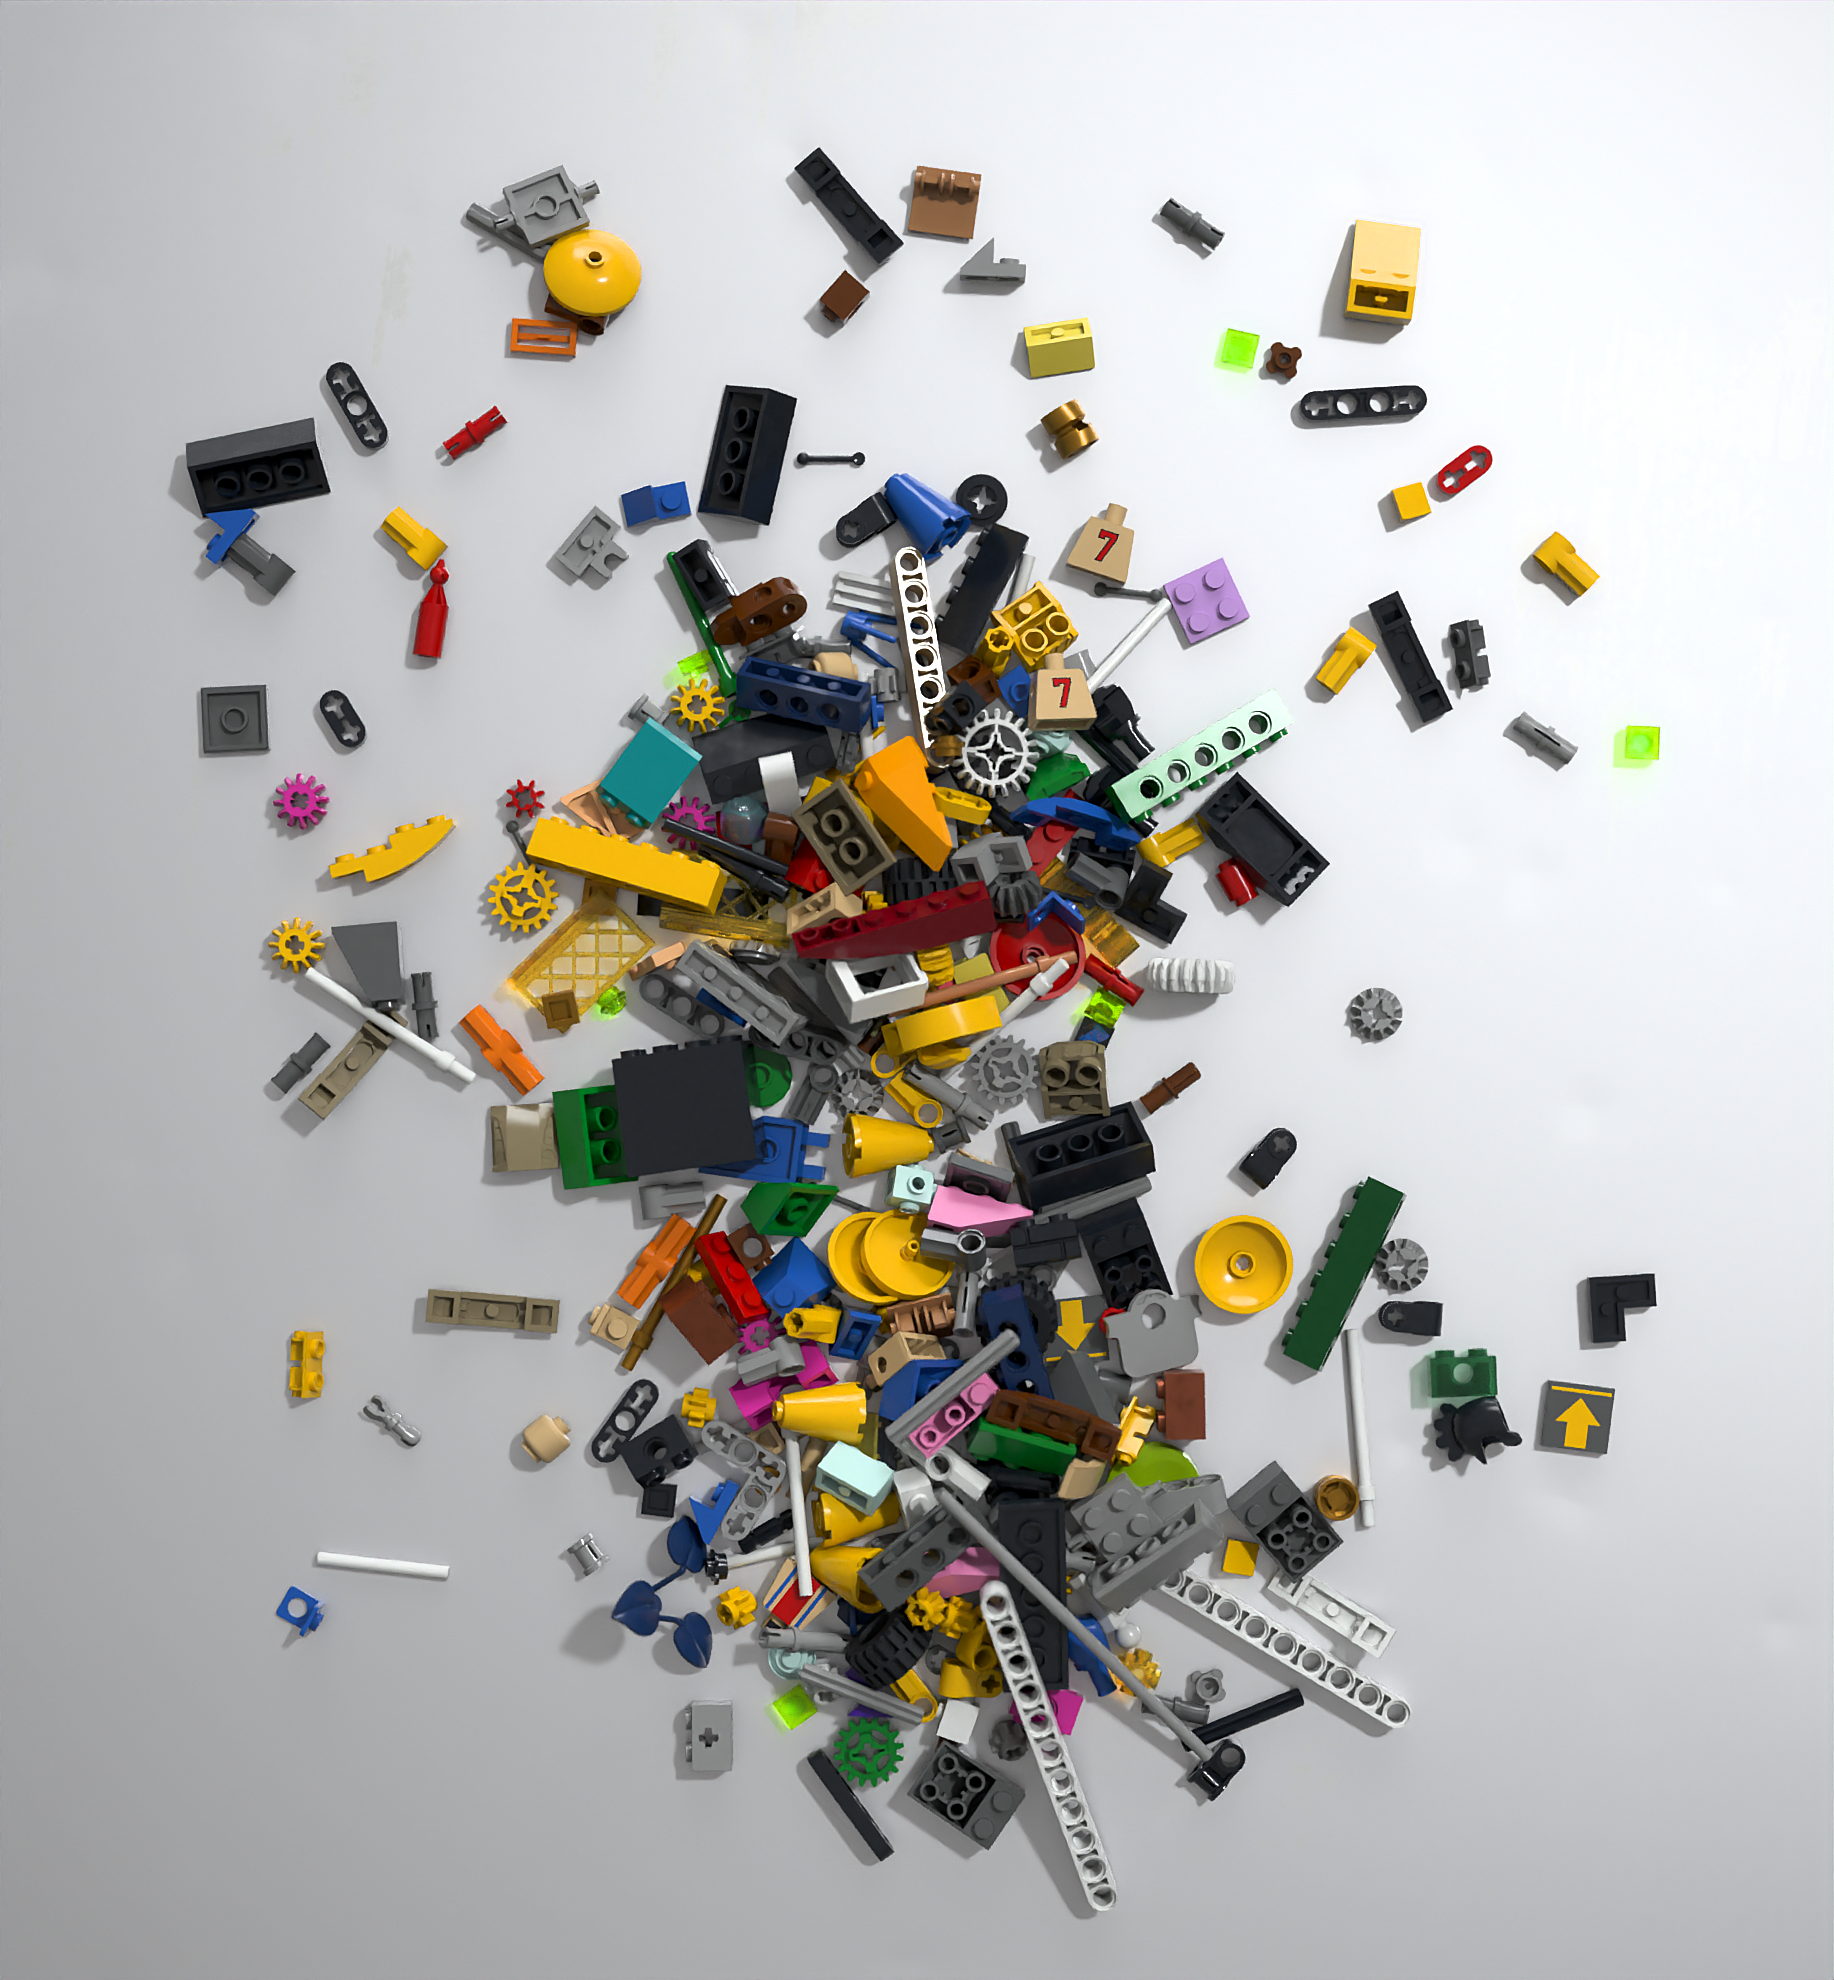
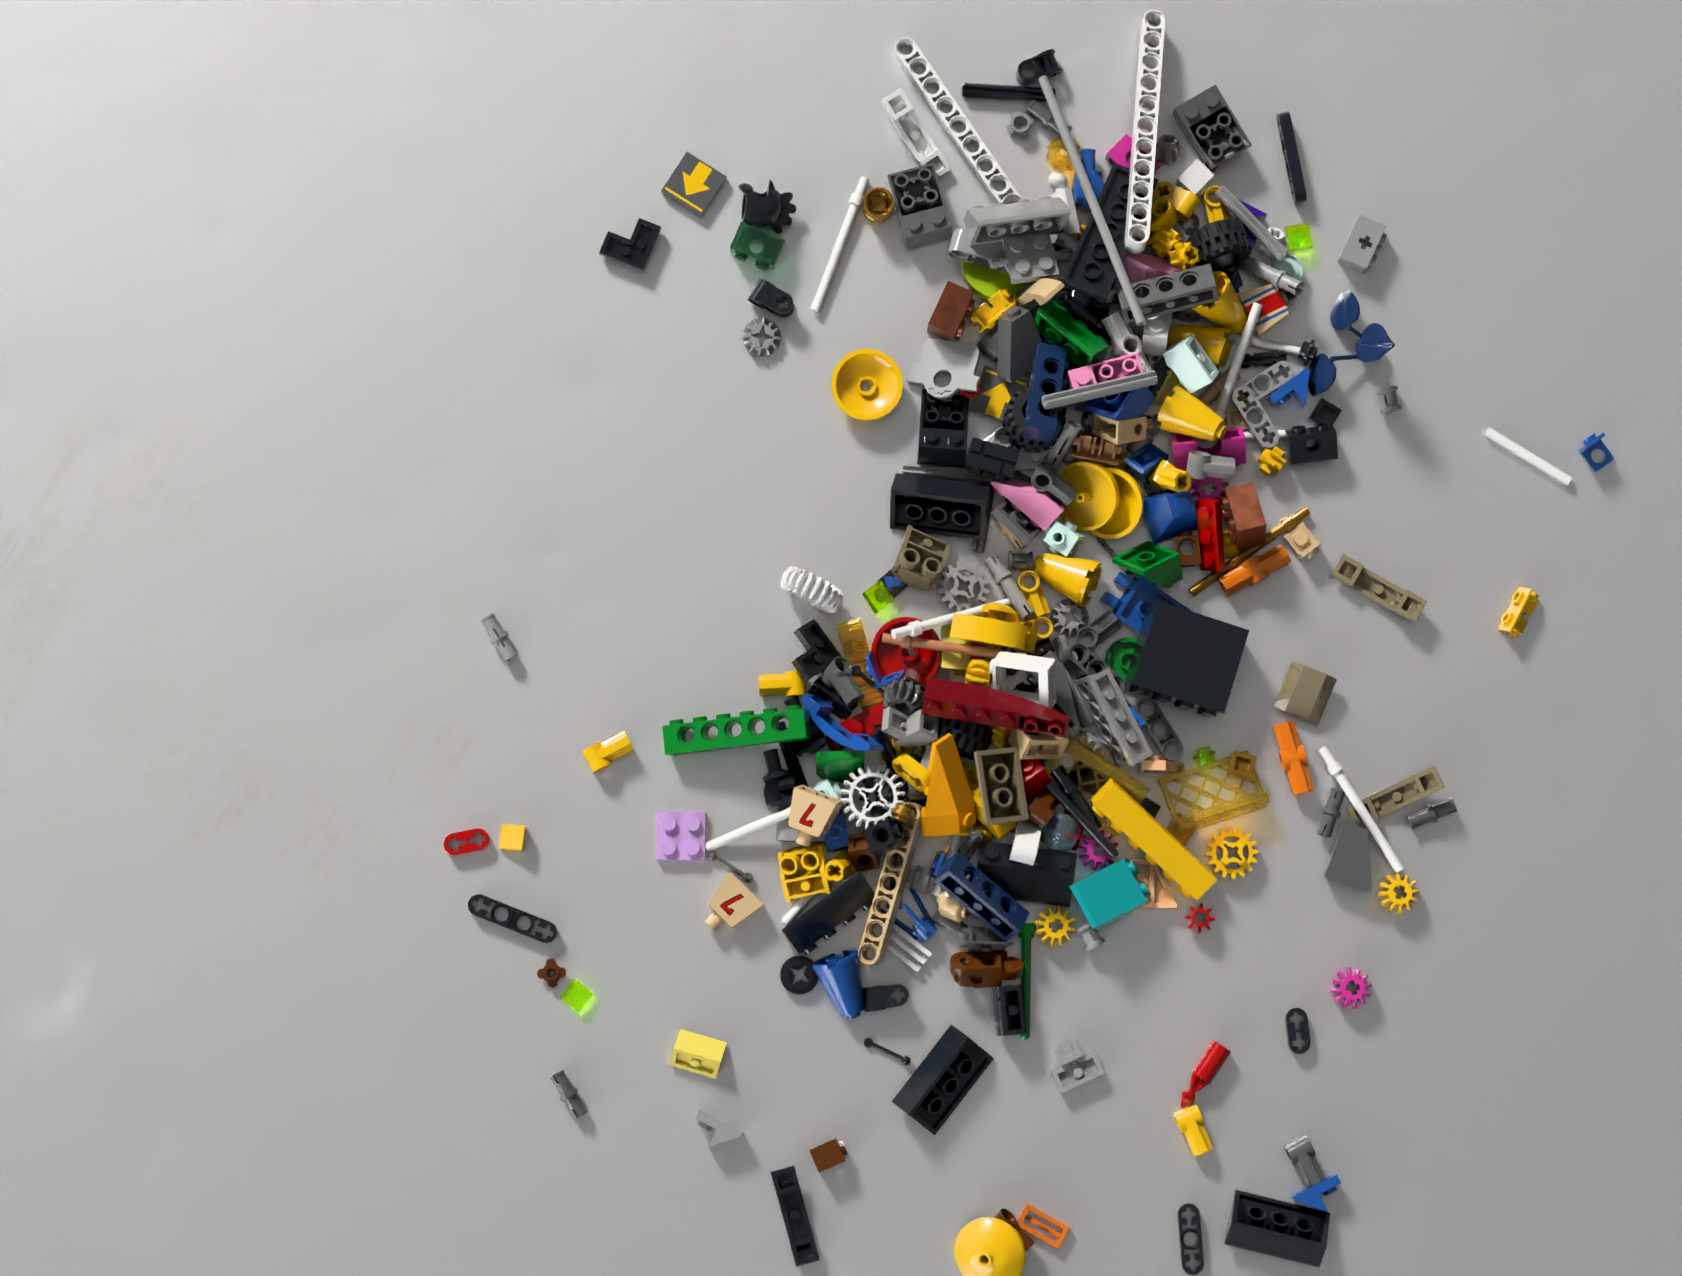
camera: 160 degrees left, 5 degrees down
dark grey tile [201,685,270,754] -> none
yellow slope [328,815,456,884] -> none
light grey piece [363,1395,421,1446] -> none
red pin [442,405,507,460] -> none
dark grey hinge [506,820,541,883] -> none
tan head [521,1414,571,1463] -> none
green slope [552,1084,639,1190] -> none
black beam [591,1378,659,1463] -> none
blue slope [621,481,692,527] -> none
light grey piece [639,1181,706,1220] -> none
clear neon green plate [677,649,713,678] -> none
yellow gear [716,1586,757,1630] -> none
green piece [718,699,751,728] -> none
green gear [833,1717,904,1787] -> none
medium nougat hinge [908,165,982,239] -> none
reddish brown slope [985,1389,1122,1461] -> none
pearl gold wheel [1040,399,1100,460] -> none
red pin [1083,953,1145,1007] -> none
reddish brown axle [1139,1062,1201,1115] -> none
black slope [1195,772,1330,907] -> none
red brick [1214,857,1260,908] -> none
yellow slope [1221,1537,1260,1576] -> none
black piece [1238,1128,1297,1190] -> none
dark green brick [1281,1176,1407,1372] -> none
yellow slope [1343,219,1421,326] -> none
light grey gear [1350,988,1402,1040] -> none
black slope [1368,591,1453,723] -> none
dark grey hinge [1450,619,1491,689] -> none
yellow piece [1532,531,1600,598] -> none
clear neon green plate [1624,725,1660,760] -> none

